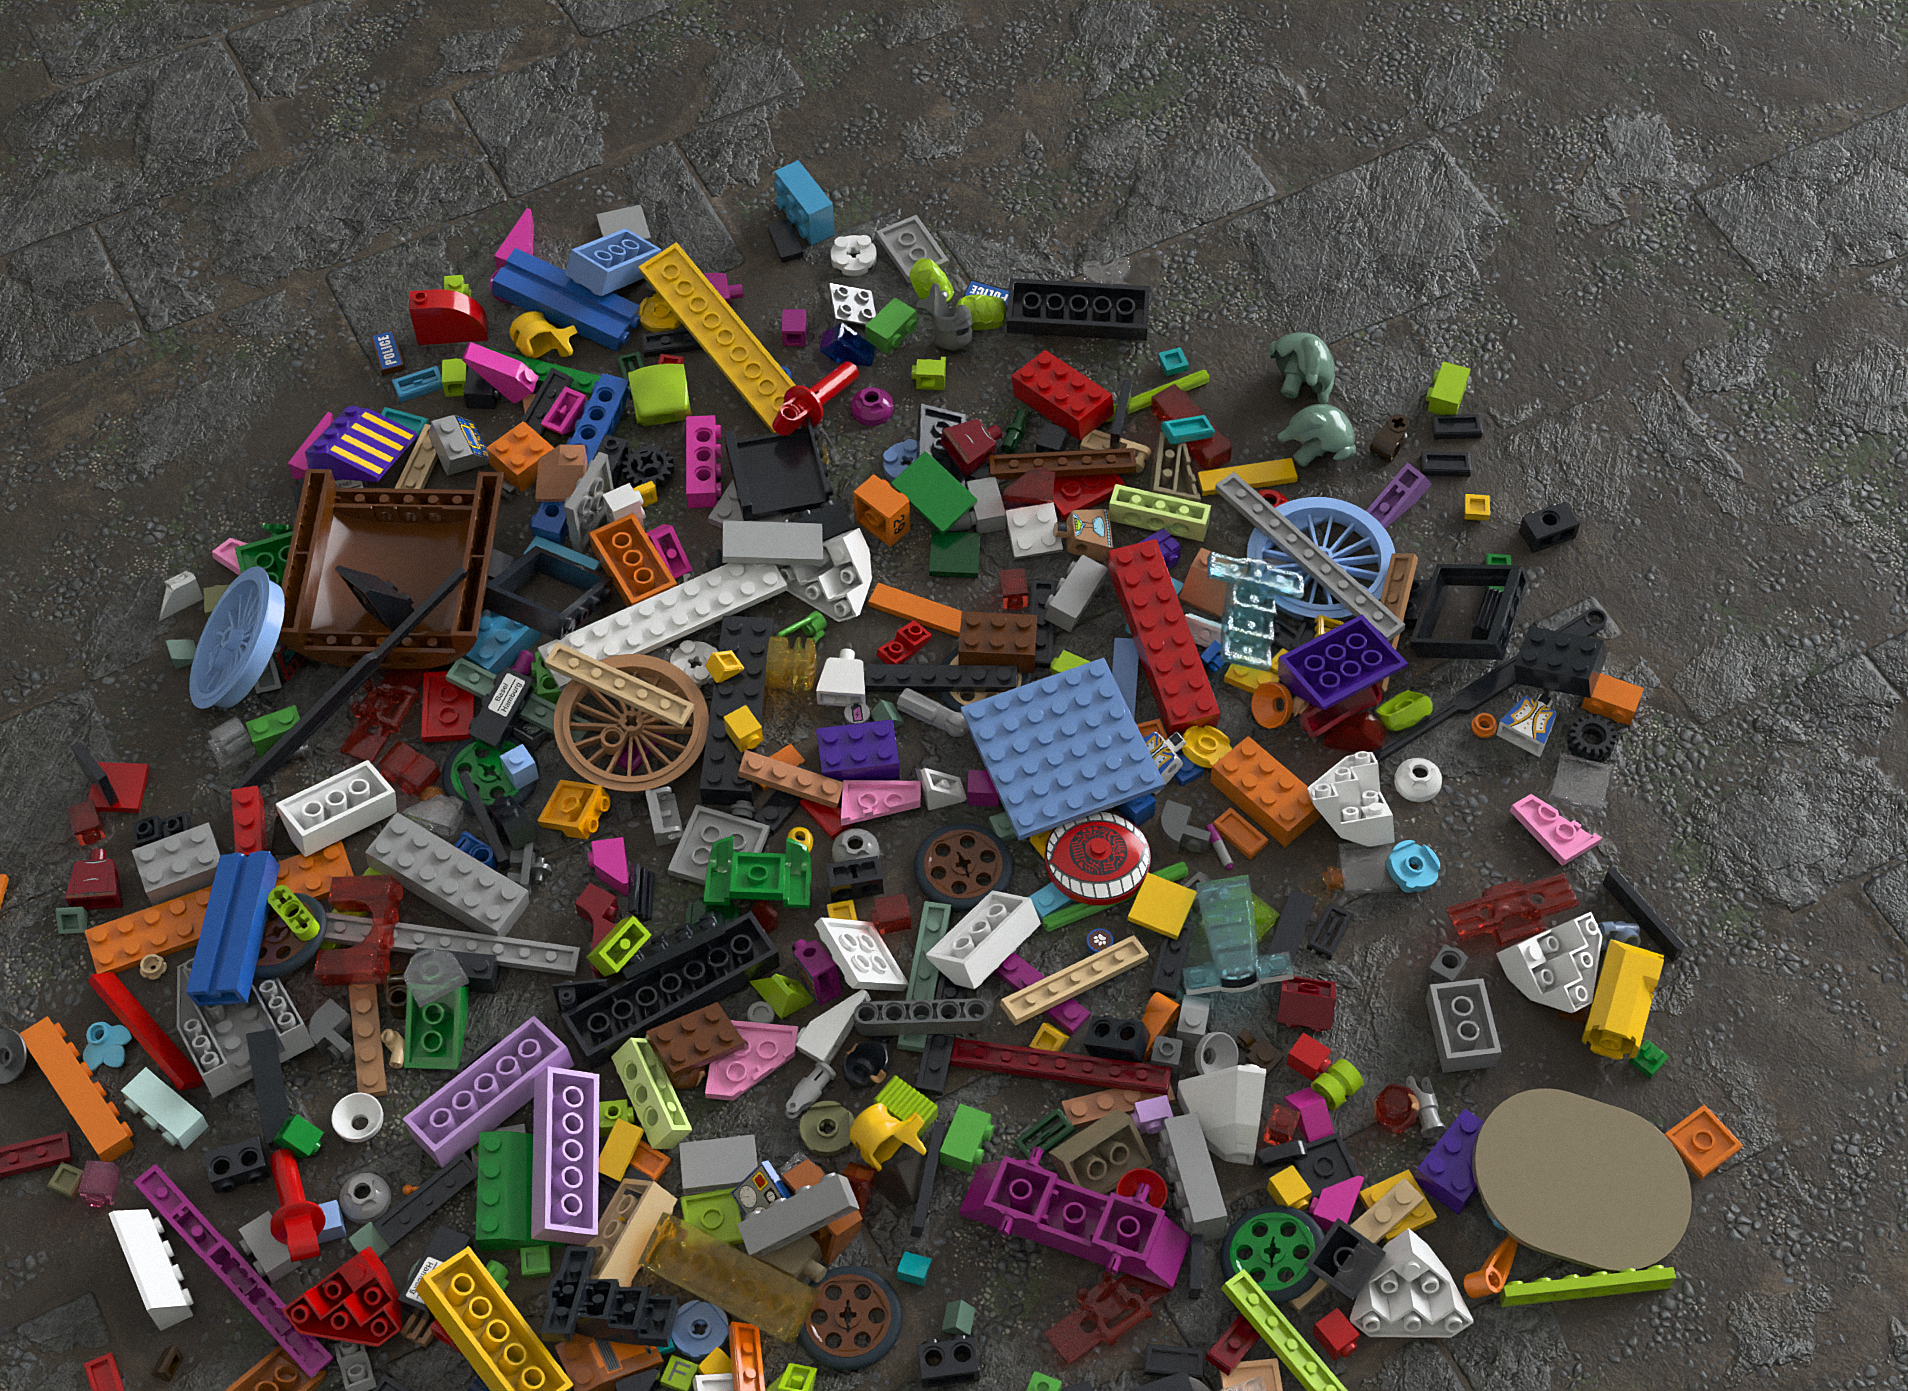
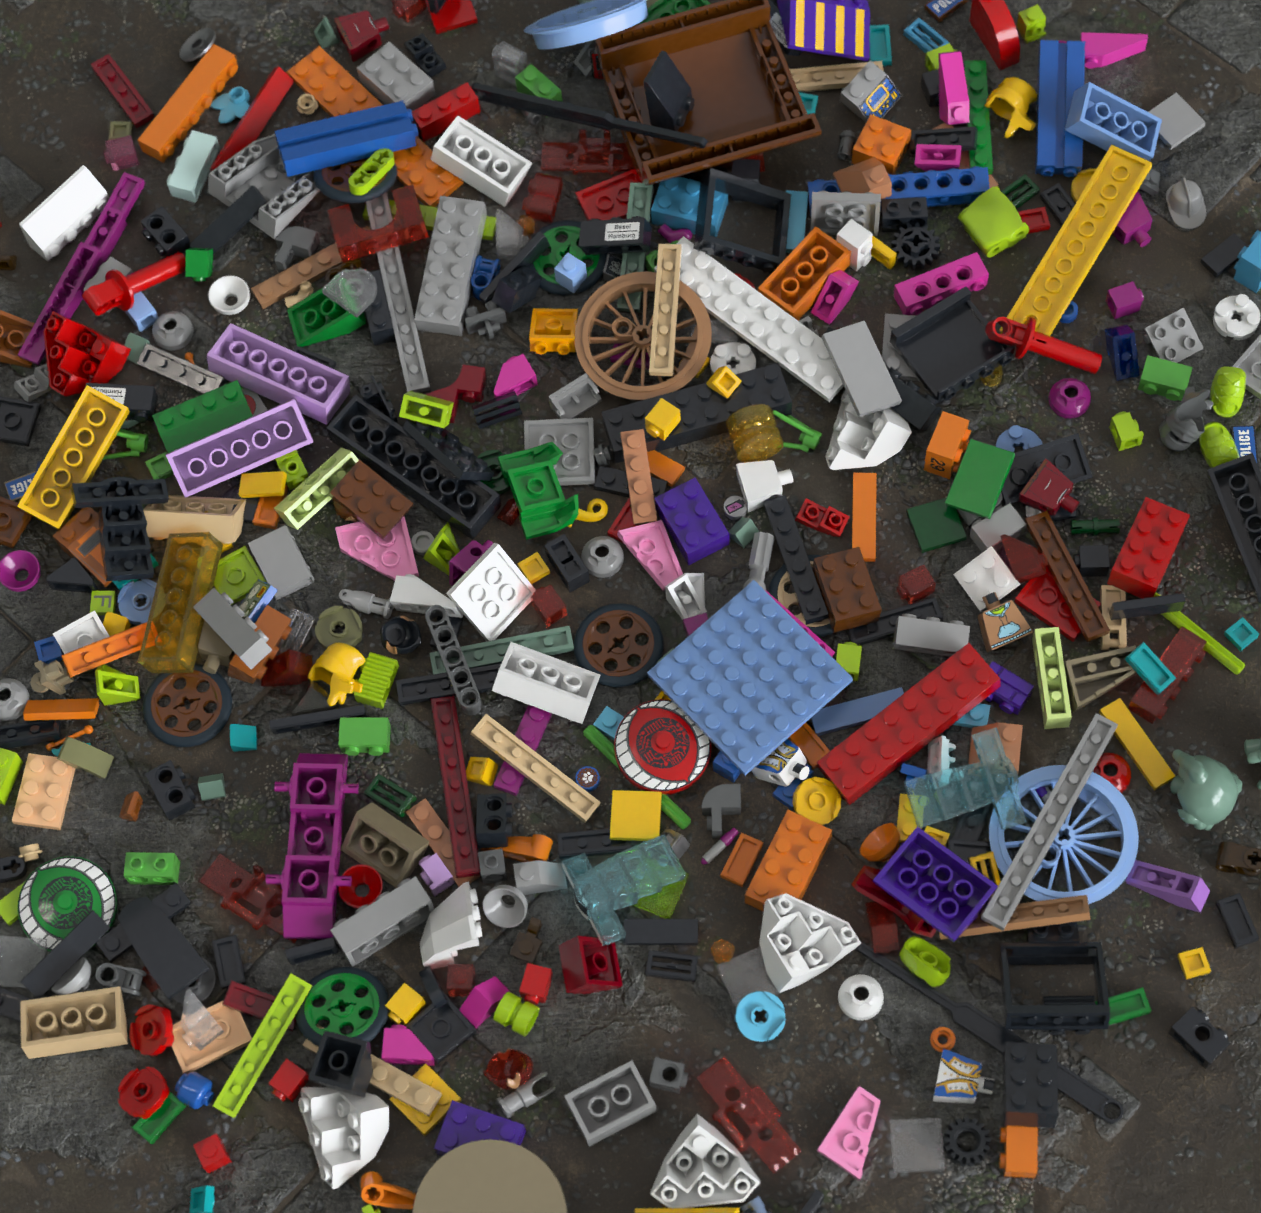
camera: 75 degrees right, 10 degrees up
none -> light grey piece [1166,177,1206,229]

